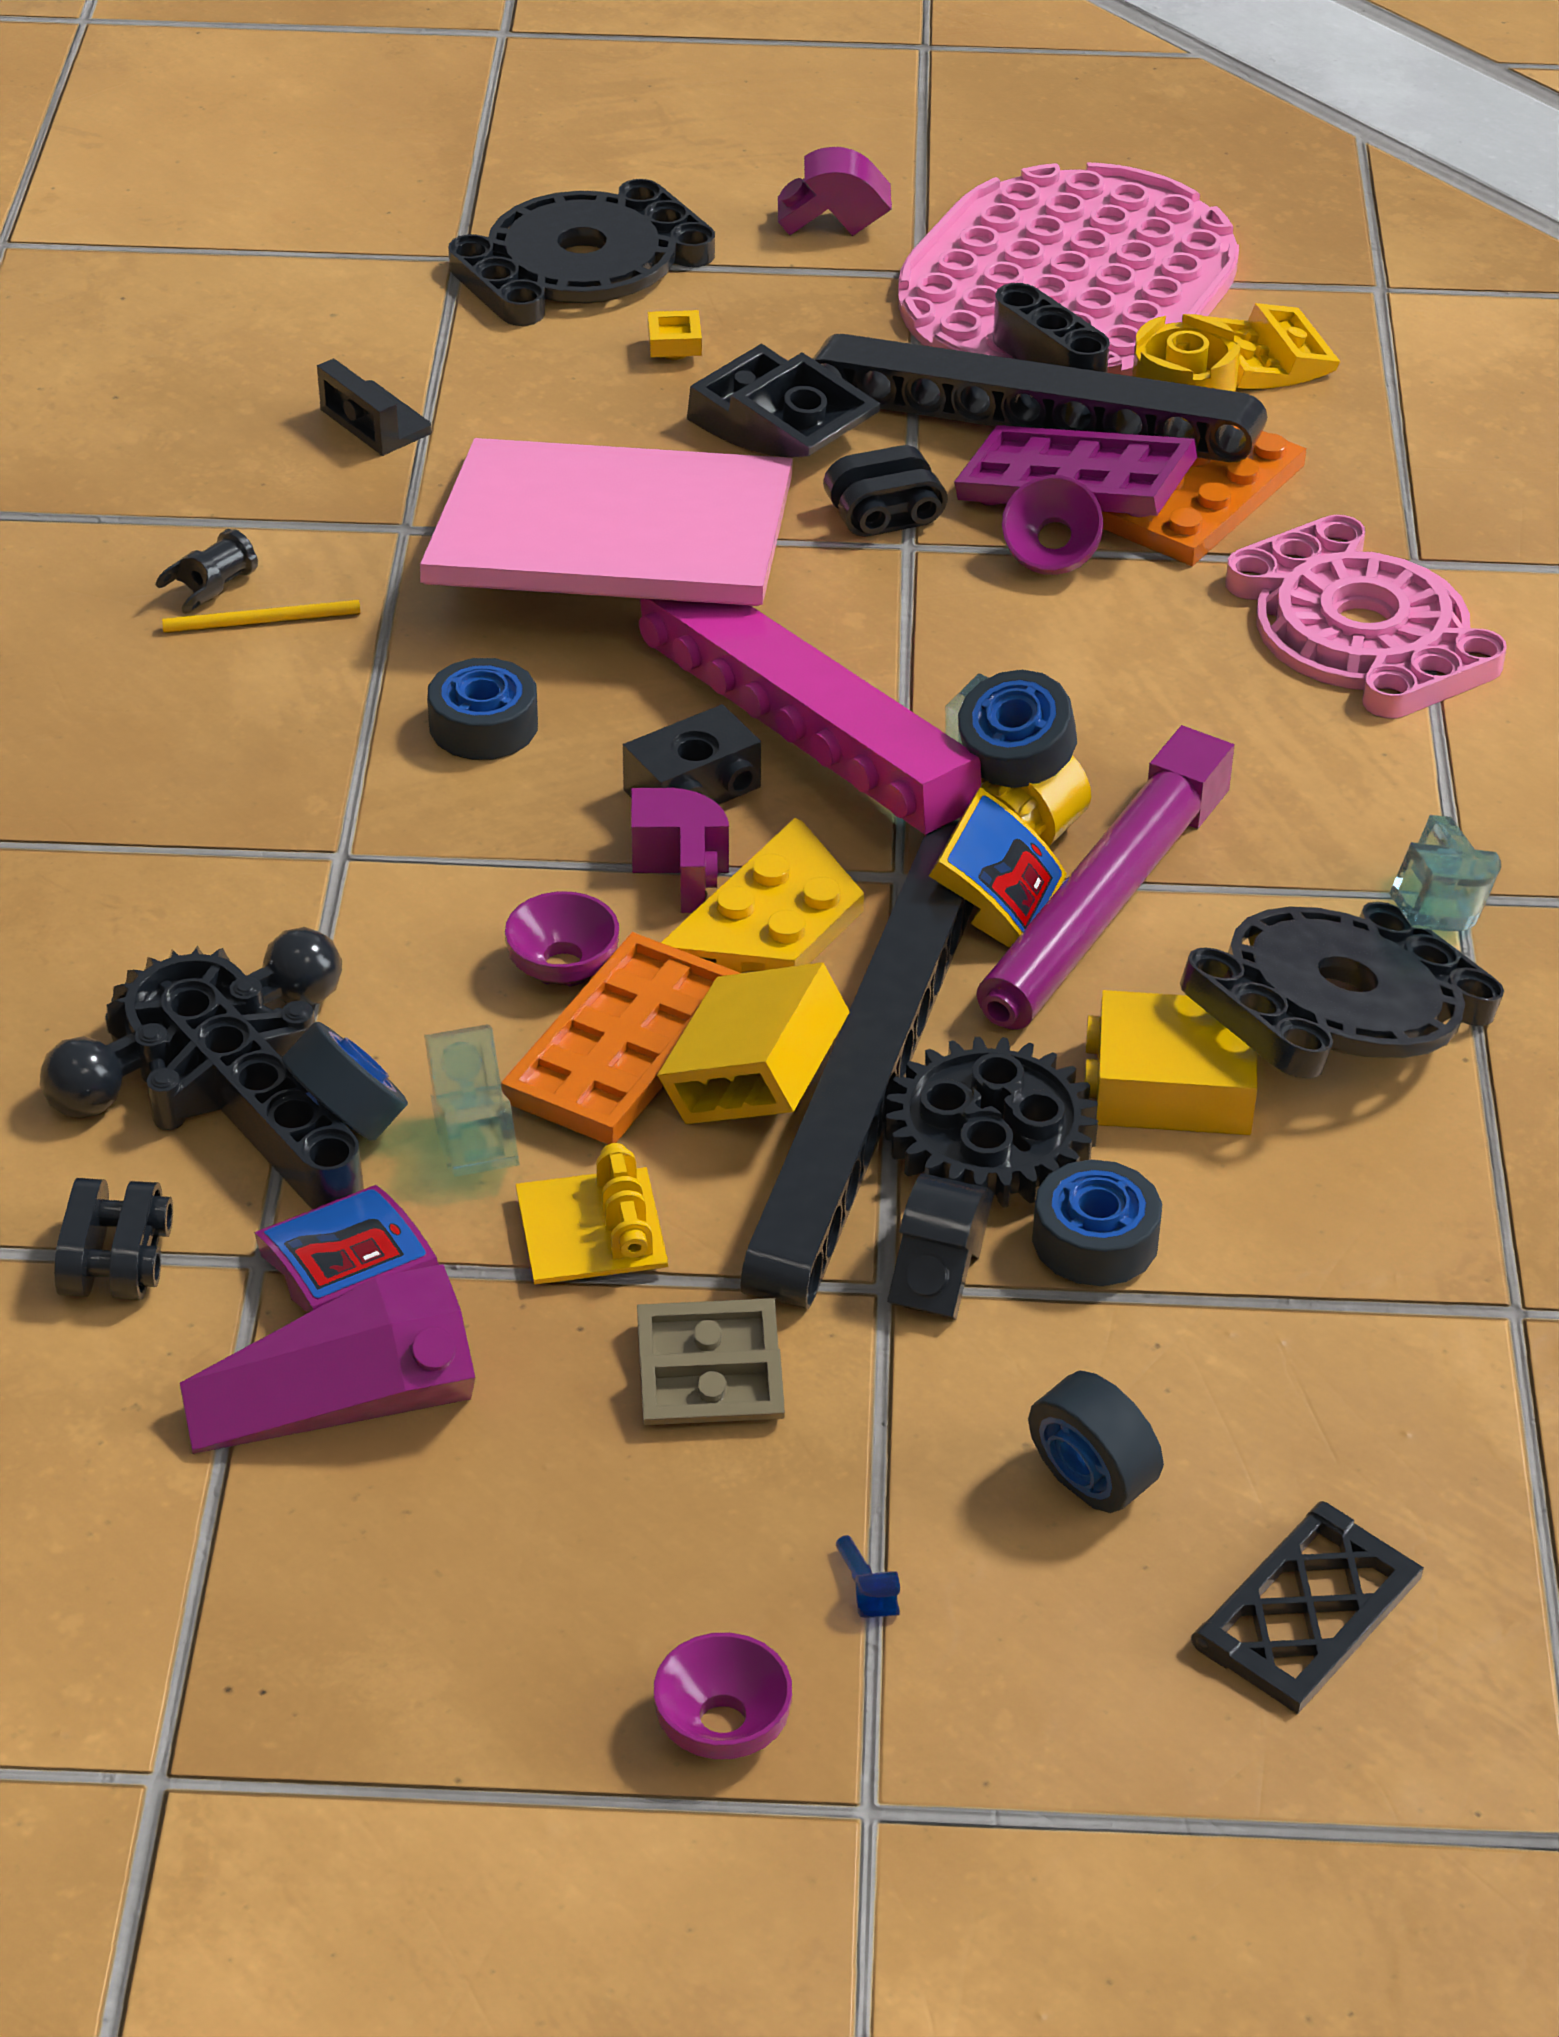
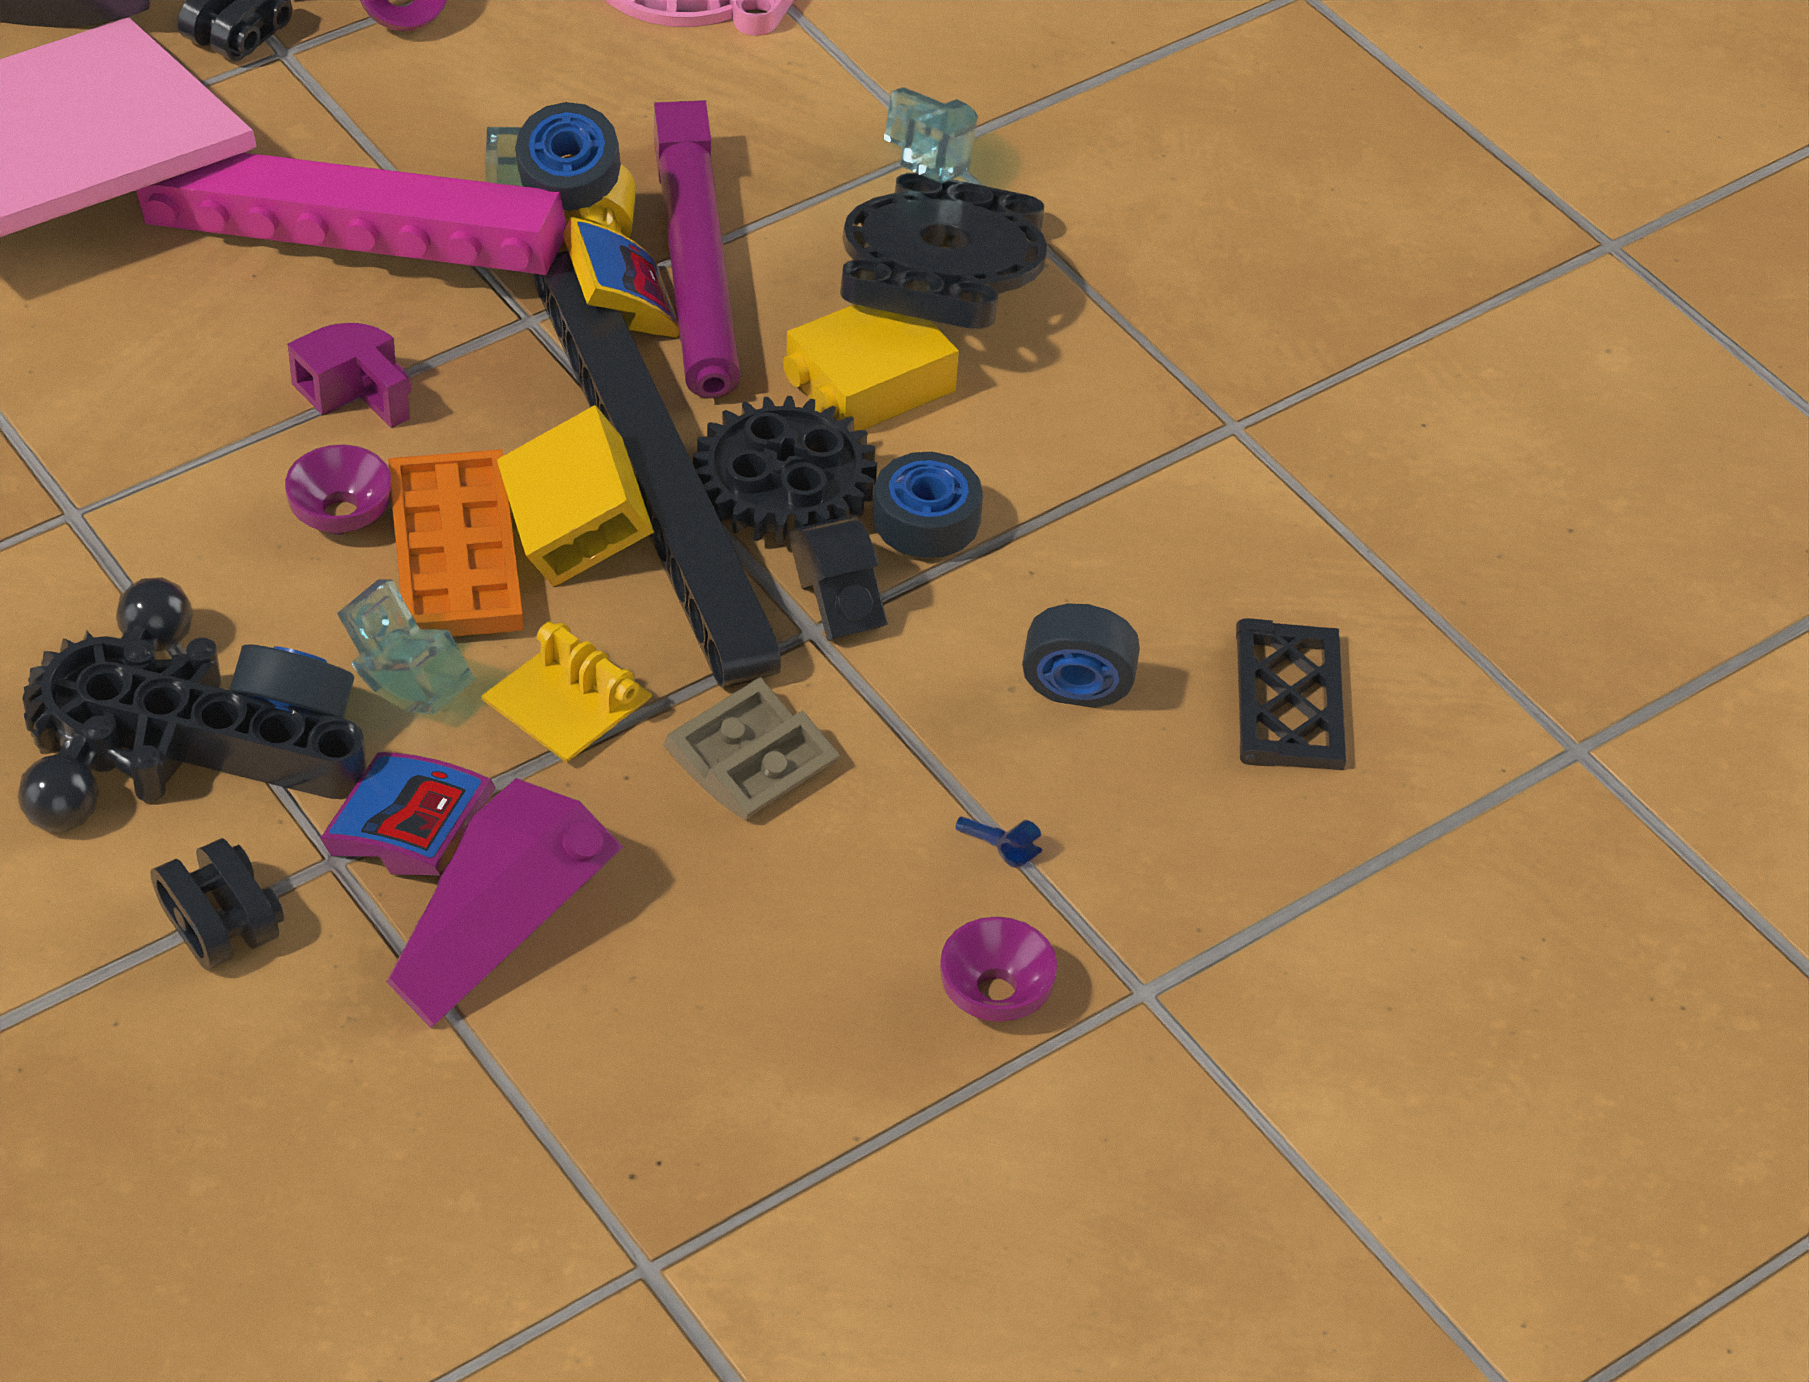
camera: 40 degrees left, 5 degrees up
black wheel [427,658,538,760] -> none
black brick [623,704,761,805] -> none
yellow wing [661,818,864,973] -> none

